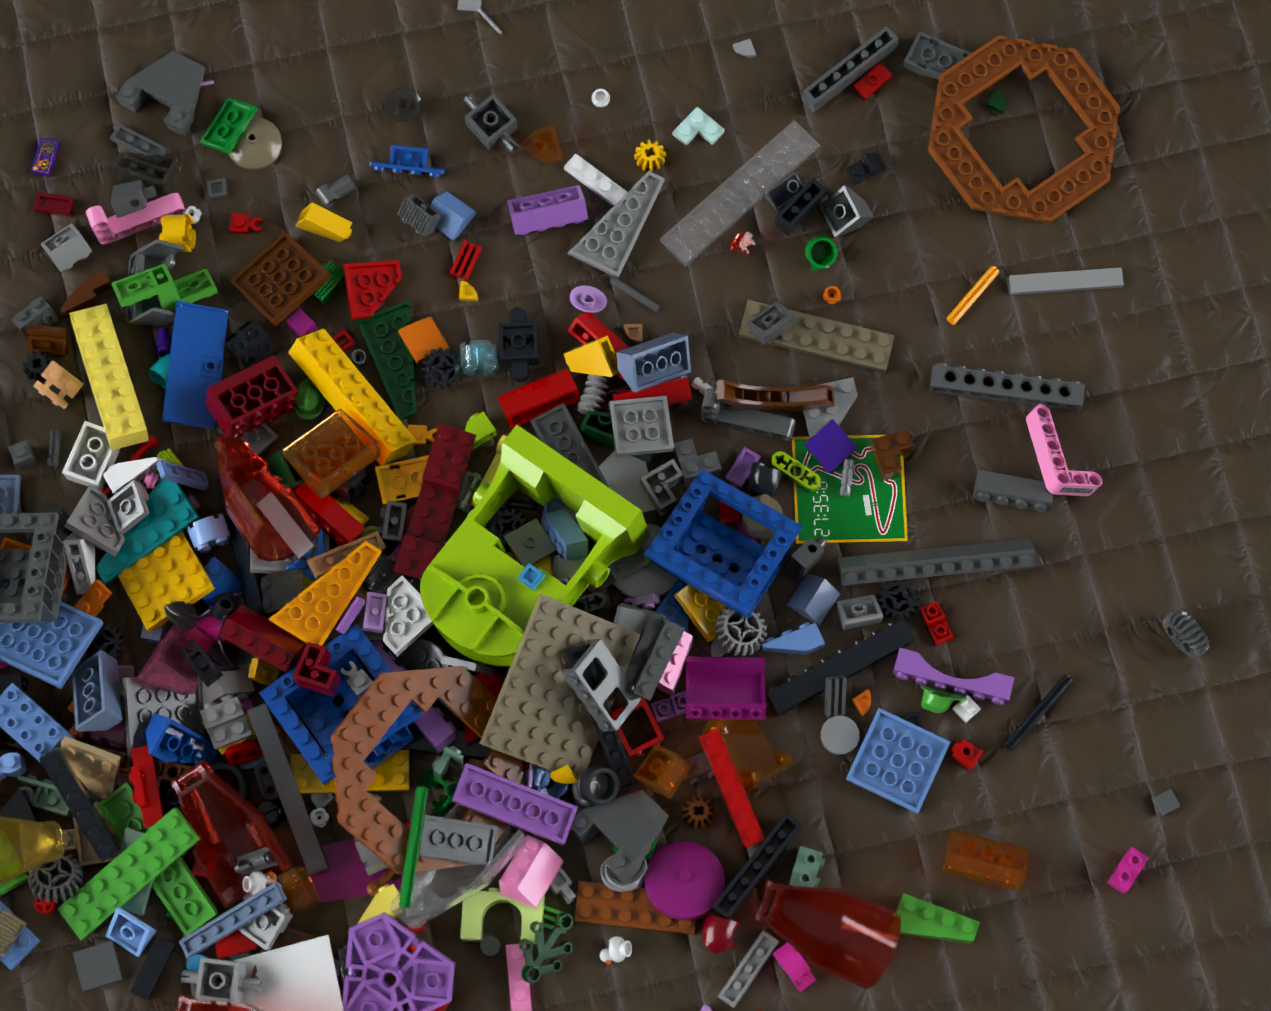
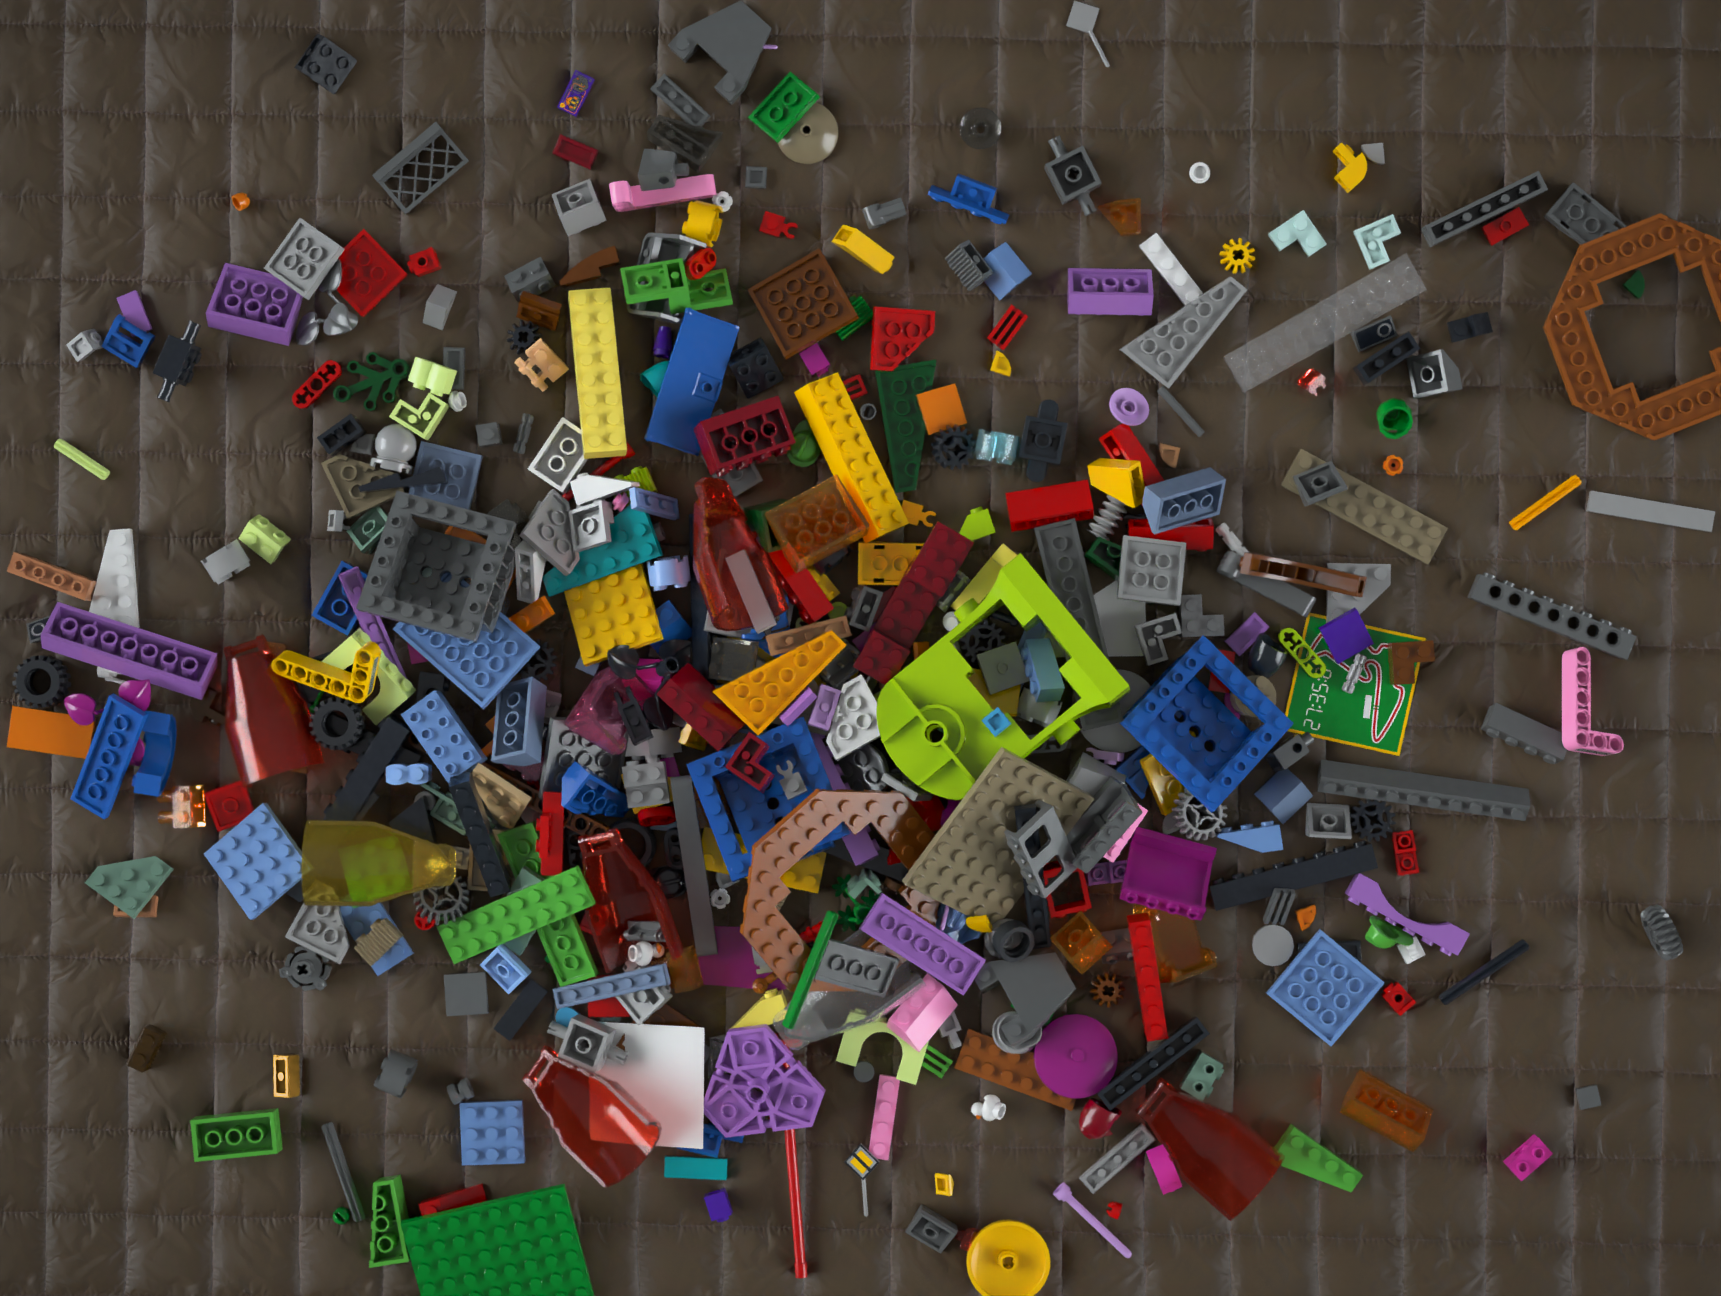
camera: 10 degrees right, 15 degrees up
dark green plant [519,913,573,983] -> none
none -> red plate [684,248,716,280]
none -> yellow brick [1333,143,1367,193]
none -> light aqua plate [1353,214,1401,270]

